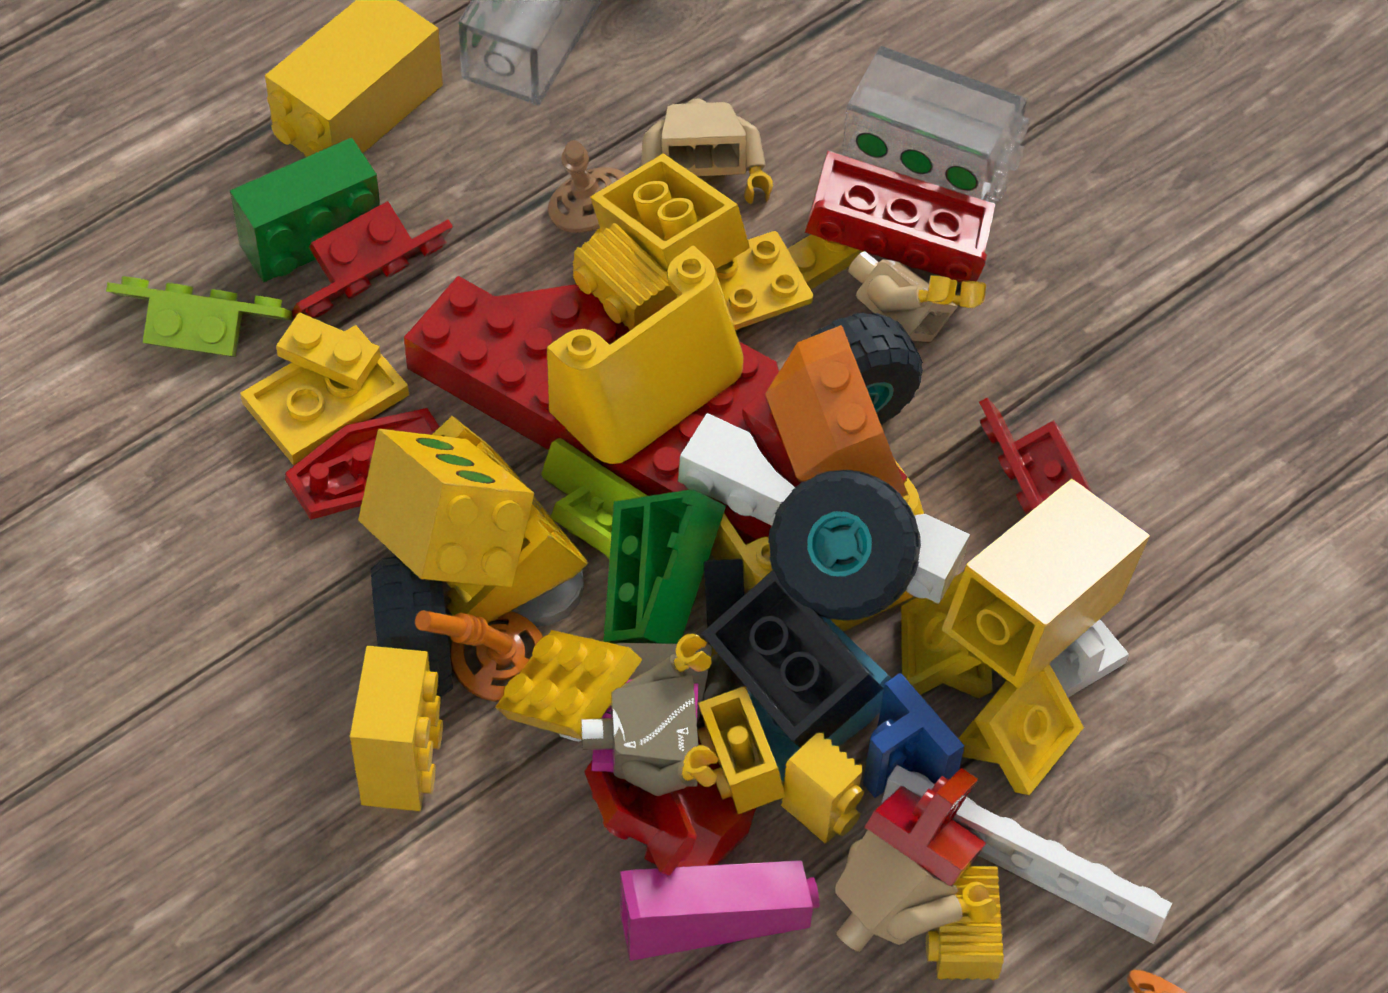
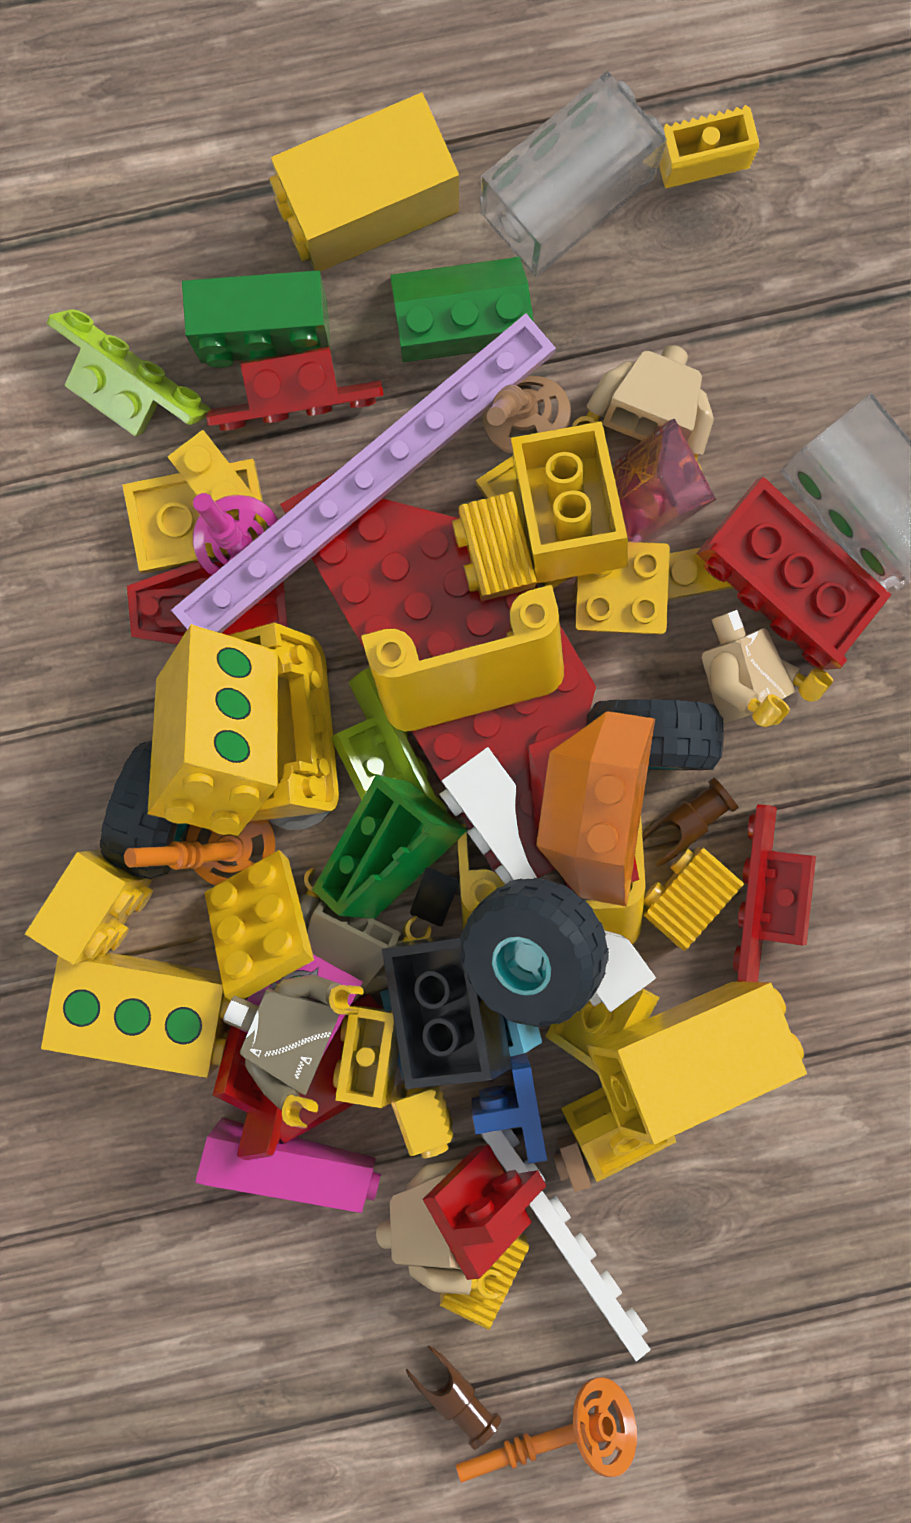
camera: 25 degrees right, 30 degrees up
none -> yellow brick [41,952,231,1078]
none -> lavender plate [171,314,556,633]
none -> dark pink dish [193,493,278,575]
none -> green slope [390,257,534,363]
none -> medium nougat plate [553,1134,592,1193]
none -> clear pink slope [613,419,716,543]
none -> reddish brown piece [642,777,739,867]
none -> yellow brick [643,847,744,951]

